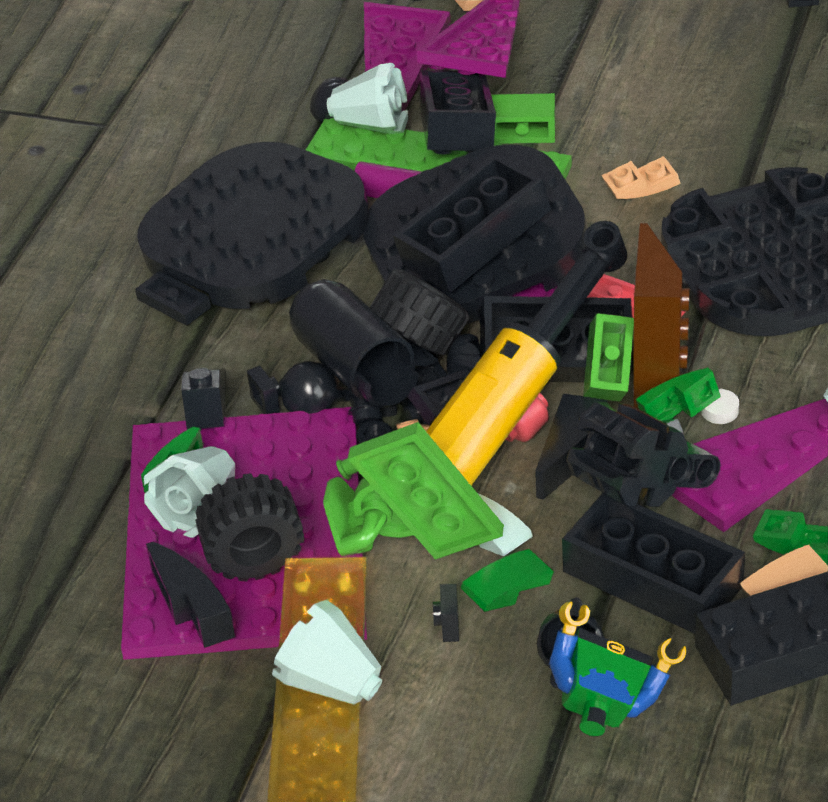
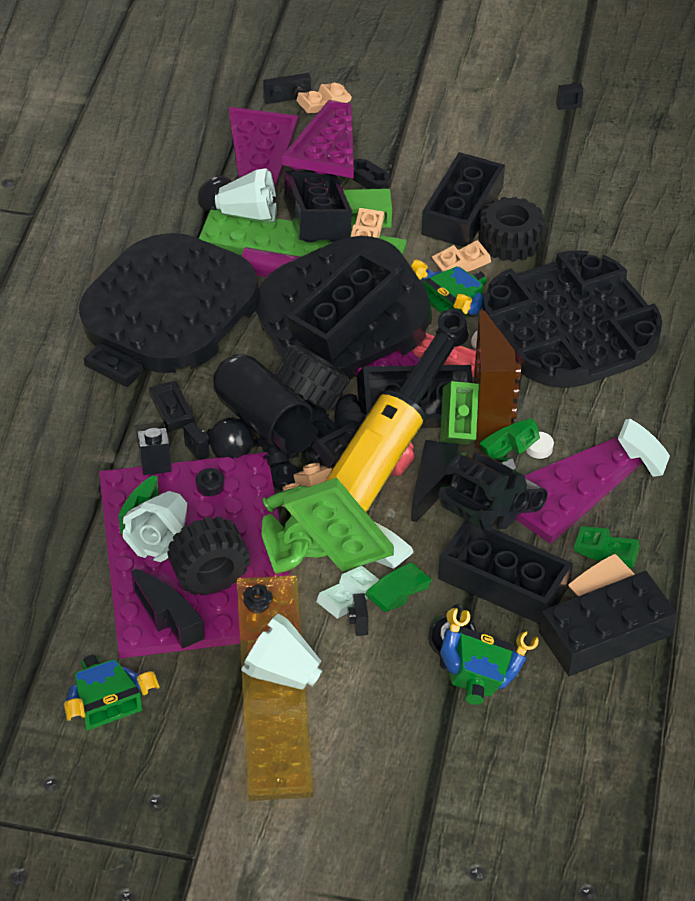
camera: 10 degrees left, 5 degrees up
none -> torso [64,655,160,731]
none -> black plate [149,380,194,432]
none -> black tile [196,468,225,496]
none -> black plate [243,584,273,613]
none -> light aqua slope [316,566,380,619]
none -> light nougat slope [351,208,385,238]
none -> black beam [352,159,390,189]
none -> torso [411,260,487,318]
none -> black brick [421,152,505,247]
none -> black tyre [479,197,544,261]

